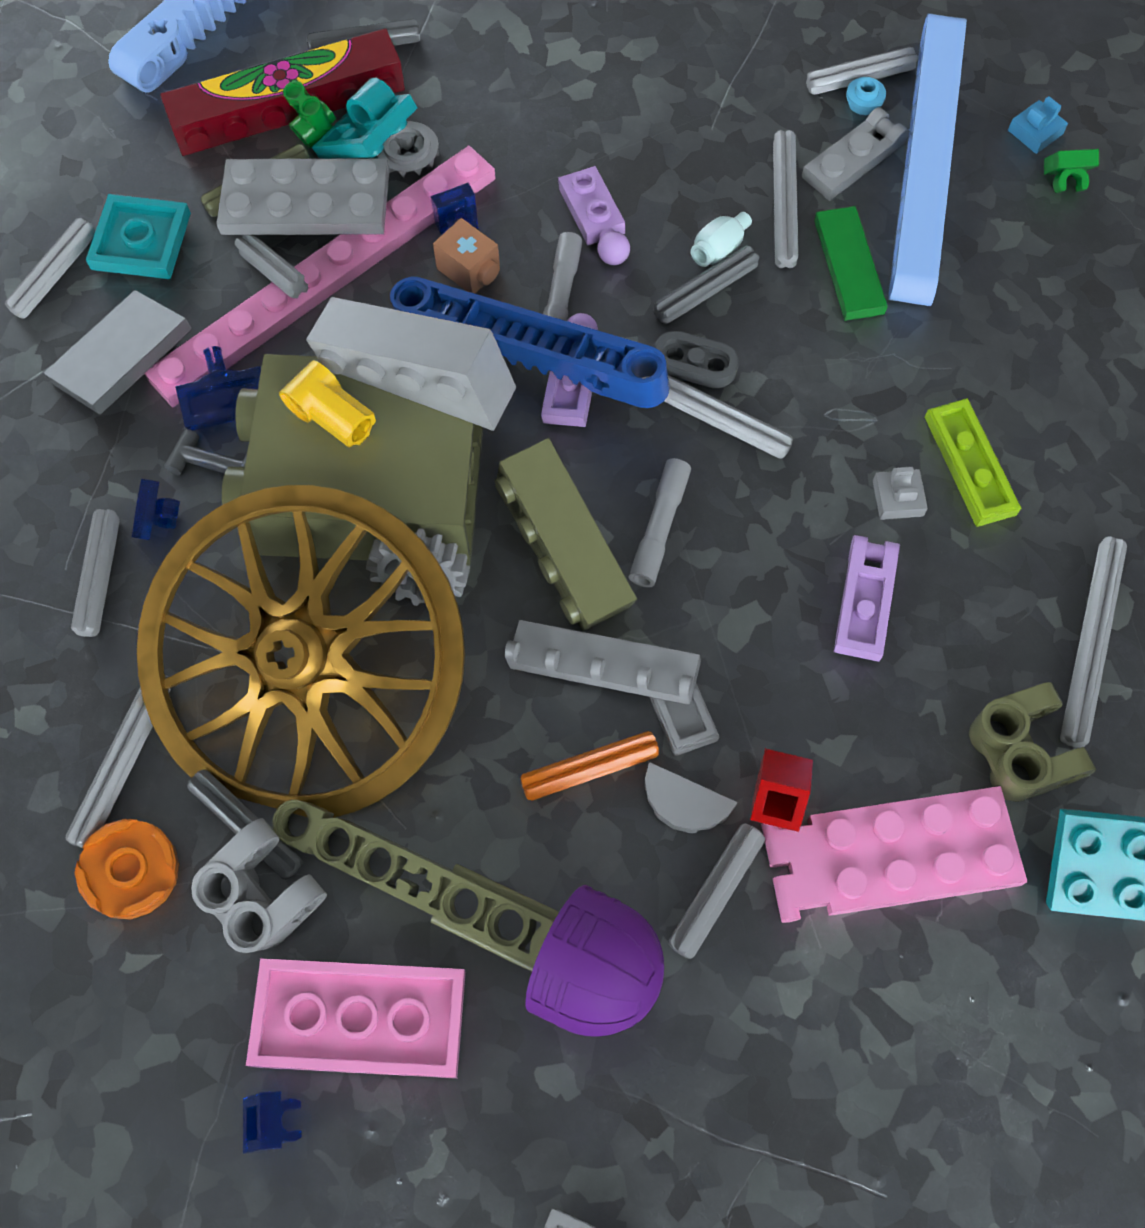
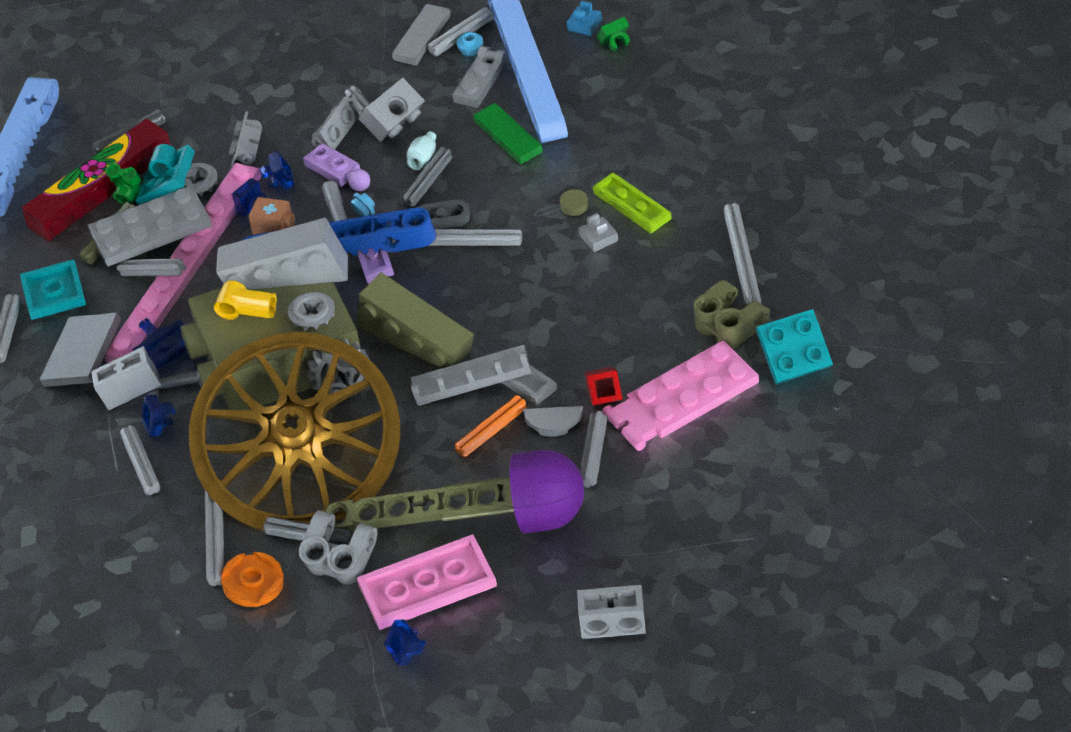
camera: 20 degrees left, 20 degrees down
light grey piece [628,458,691,587] -> none
light grey axle [773,130,798,268] -> none
lavender plate [833,535,900,662] -> none
none -> light grey hinge [91,346,161,410]
none -> light grey hinge [228,111,263,167]
none -> clear blue tile [260,150,295,190]
none -> light grey gear [288,292,335,331]
none -> light grey hinge [311,97,358,150]
none -> light grey axle [345,86,371,116]
none -> medium azure plate [350,193,375,217]
none -> light grey brick [359,77,425,142]
none -> light grey tile [392,4,451,66]
none -> olive tile [560,189,588,216]

